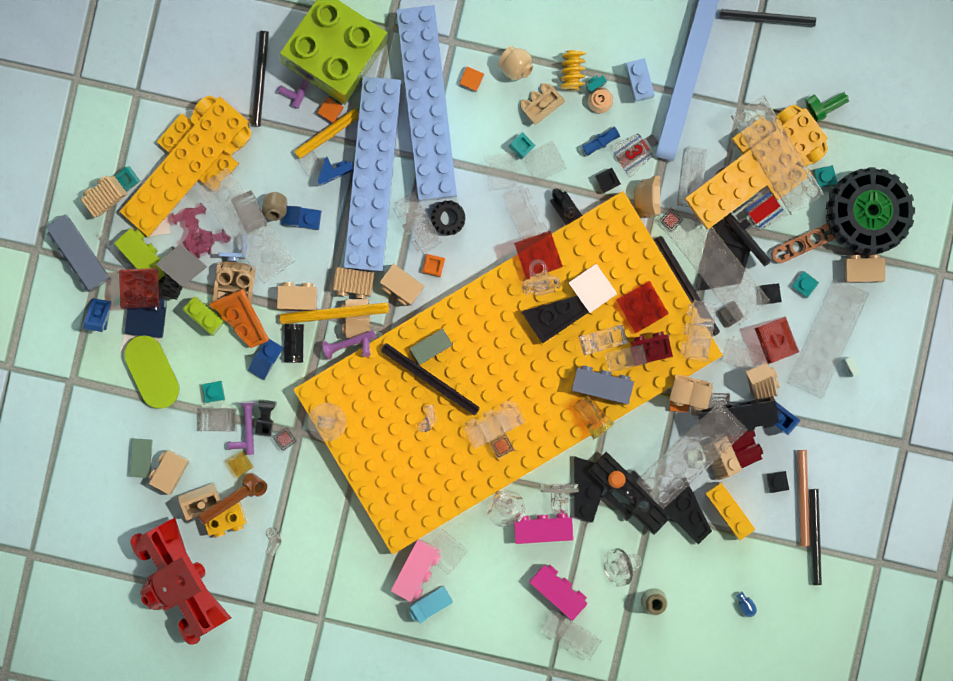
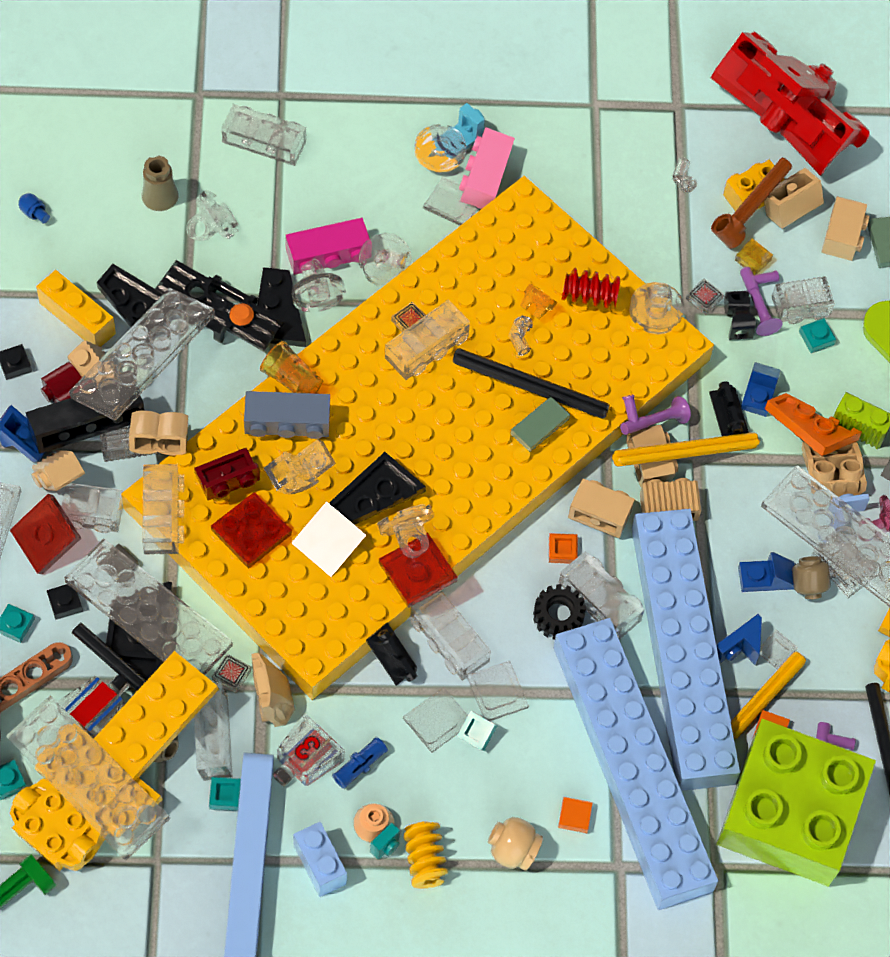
camera: 160 degrees right, 25 degrees down
tan brick [277,282,318,311] -> none
tan plate [521,83,565,125] -> none
dark pink brick [529,564,588,621] -> none
black plate [595,167,621,193] -> none
clear tile [605,345,647,372] -> none
black axle [654,236,720,337] -> none
none -> teal plate [209,777,241,811]
none -> clear tile [415,124,466,172]
none -> clear yellow tile [520,284,558,319]
none -> red piece [562,268,621,309]

